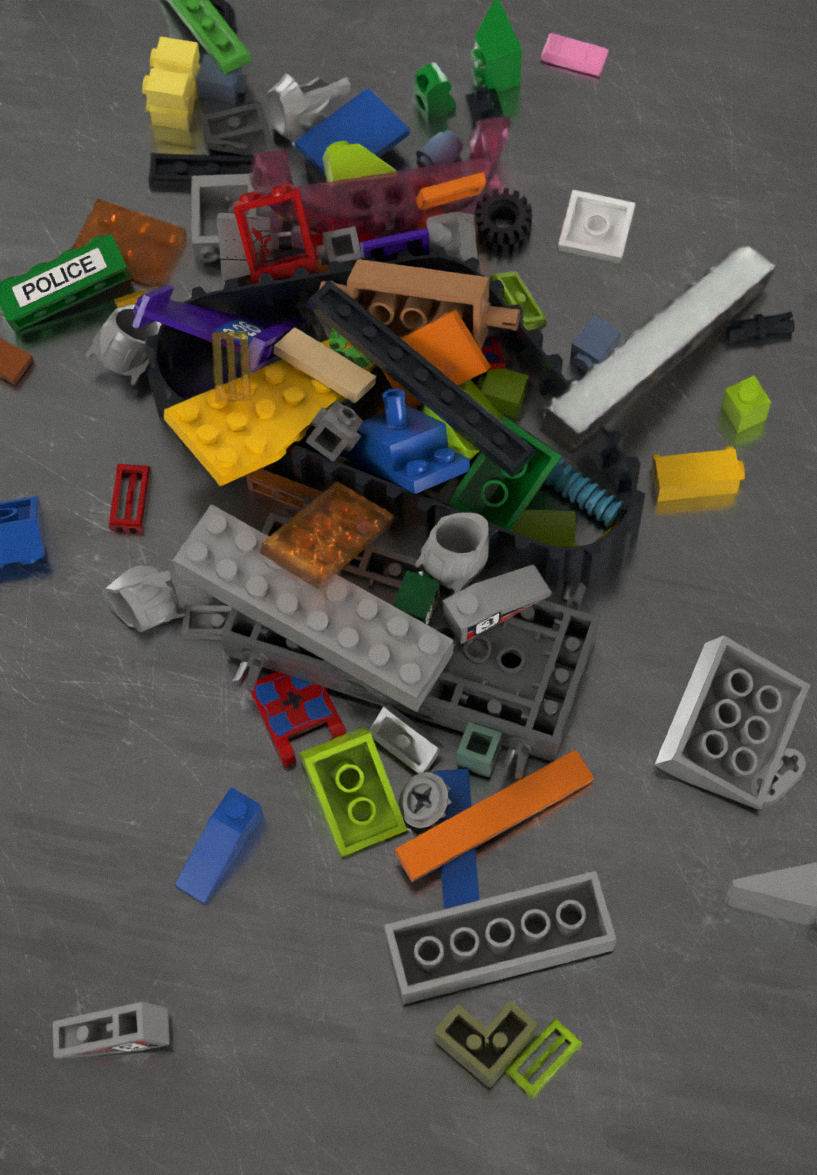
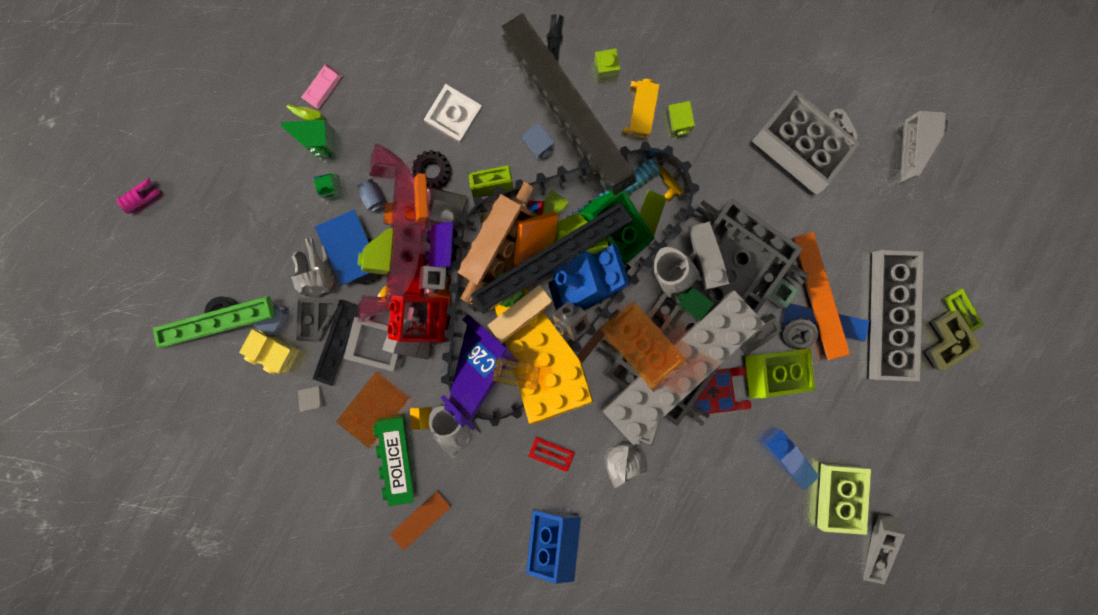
camera: 75 degrees left, 20 degrees up
black tile [465,86,504,128] -> none
none -> lime bar [287,104,325,120]
none -> light grey slope [298,386,324,412]
none -> lime brick [667,101,695,136]
none -> yellowish green brick [817,463,871,535]

